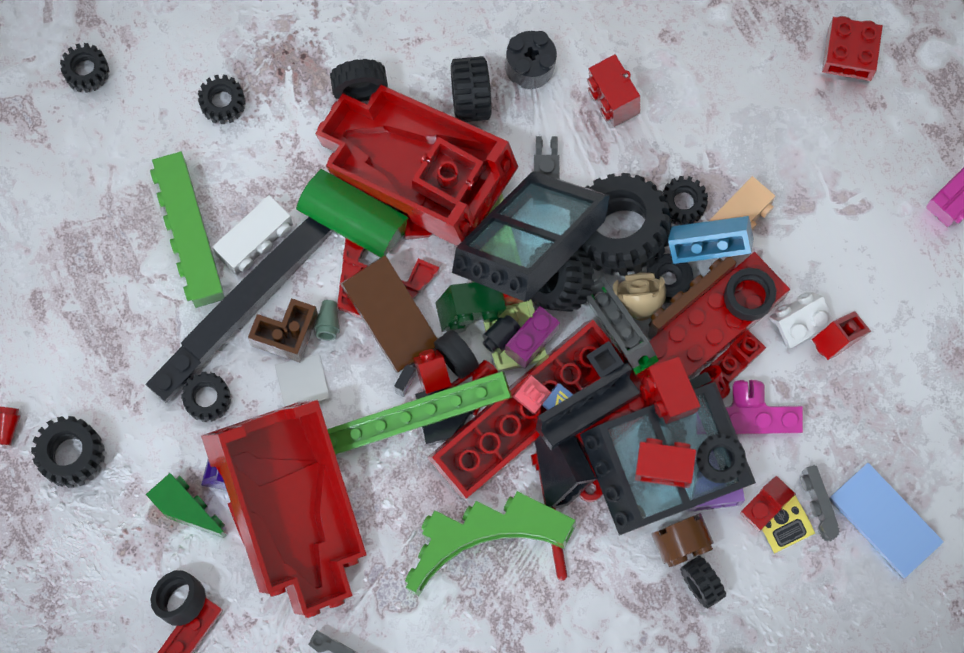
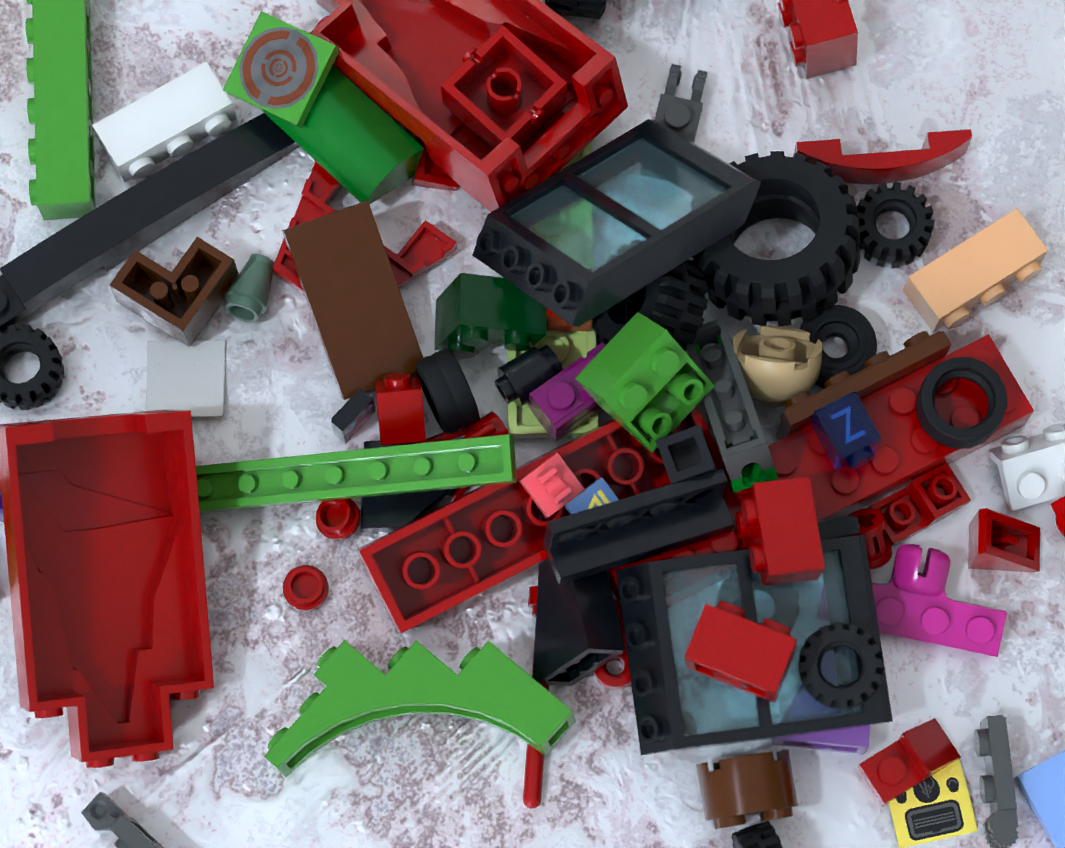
camera: 15 degrees right, 0 degrees up
dark azure brick [668,216,754,264] -> none
none -> tile [223,11,340,128]
none -> red plate [283,565,329,611]
none -> red plate [316,499,361,541]
none -> bright green slope [575,312,714,453]
none -> red slope [793,129,972,185]
none -> clear blue brick [810,391,882,471]
none -> red slope [968,508,1040,572]

